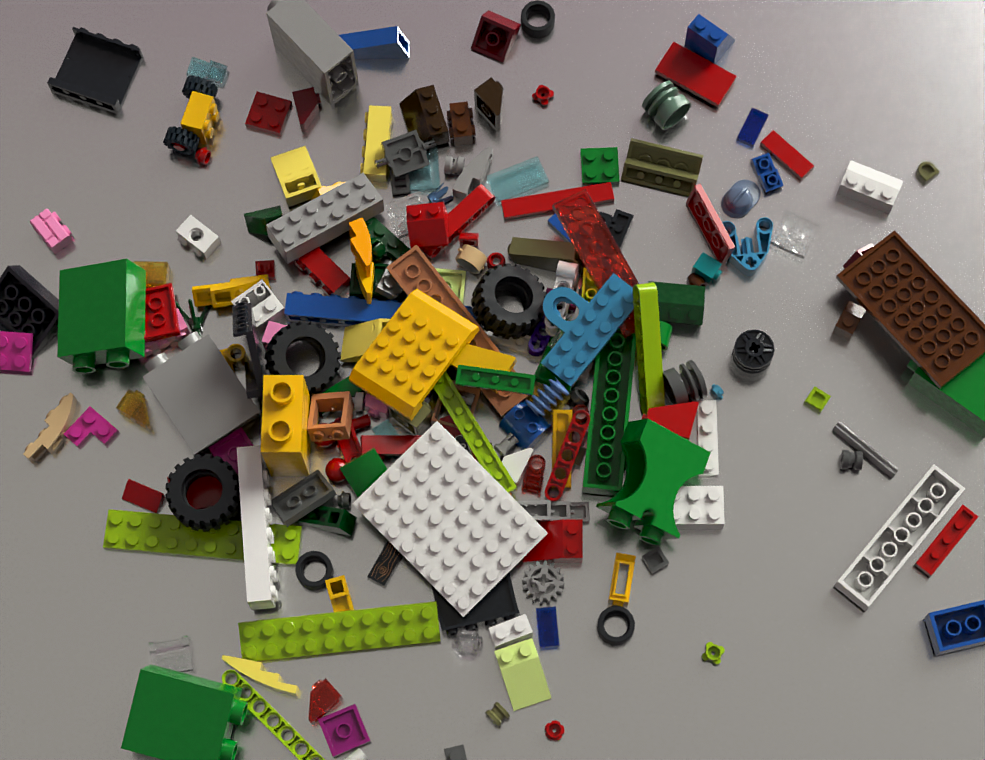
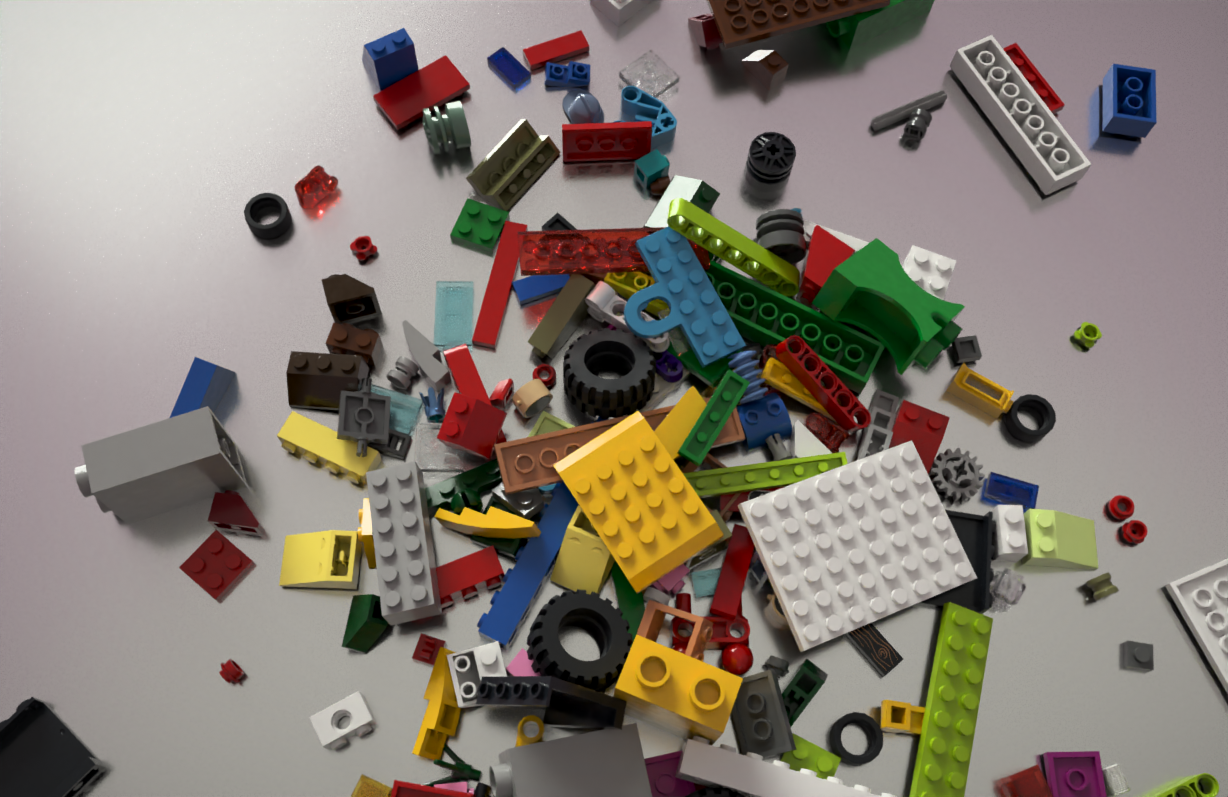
camera: 75 degrees left, 5 degrees down
brick [163,76,220,155] -> none
clear light blue slope [186,57,228,84] -> none
green slope [339,448,387,498] -> none
light orange slope [349,218,372,277] -> none
dark red slope [471,10,521,62] -> none
lime tile [804,386,831,413] -> none
none -> clear red piece [295,165,338,209]
none -> red plate [1108,495,1134,520]

